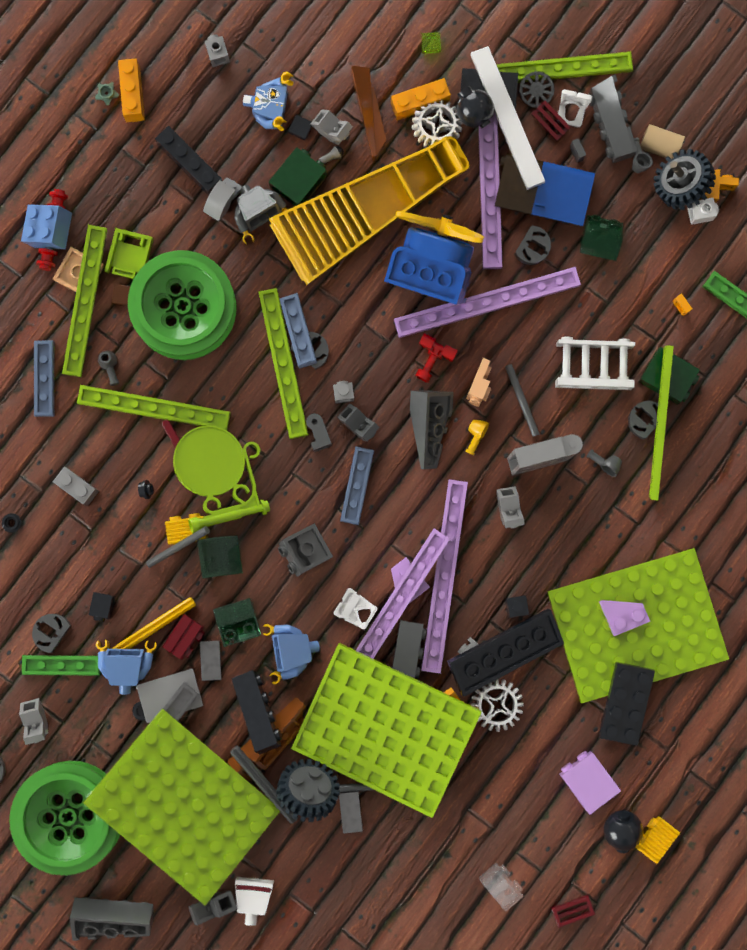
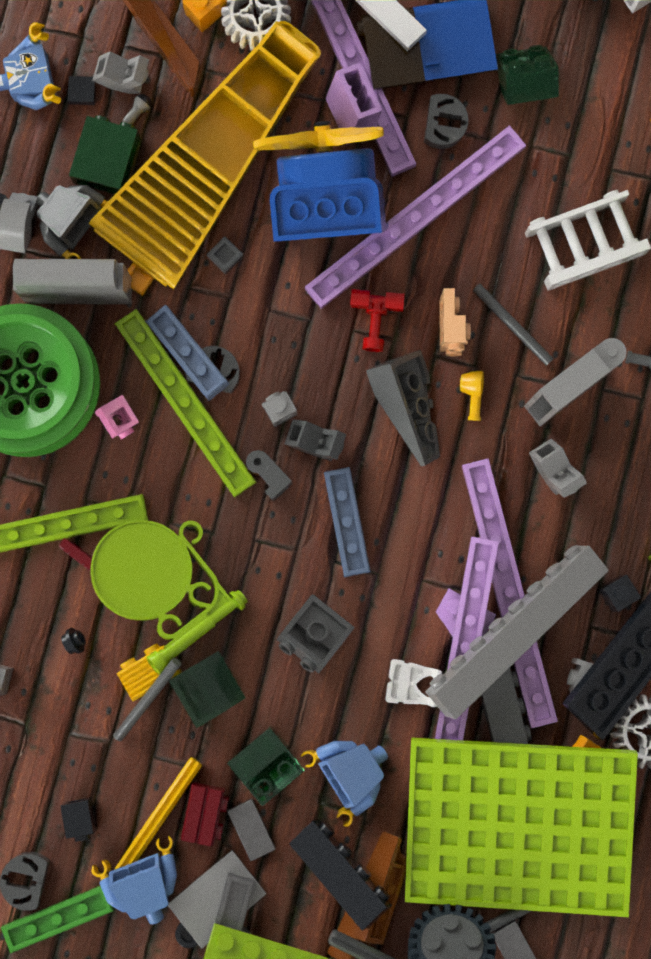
camera: 20 degrees left, 0 degrees up
none -> light grey piece [13,259,132,304]
none -> bright pink brick [95,395,139,440]
none -> light orange tile [128,262,155,296]
none -> dark grey tile [206,236,244,275]
none -> lavender brick [325,62,383,145]
none -> light grey brick [425,545,609,720]

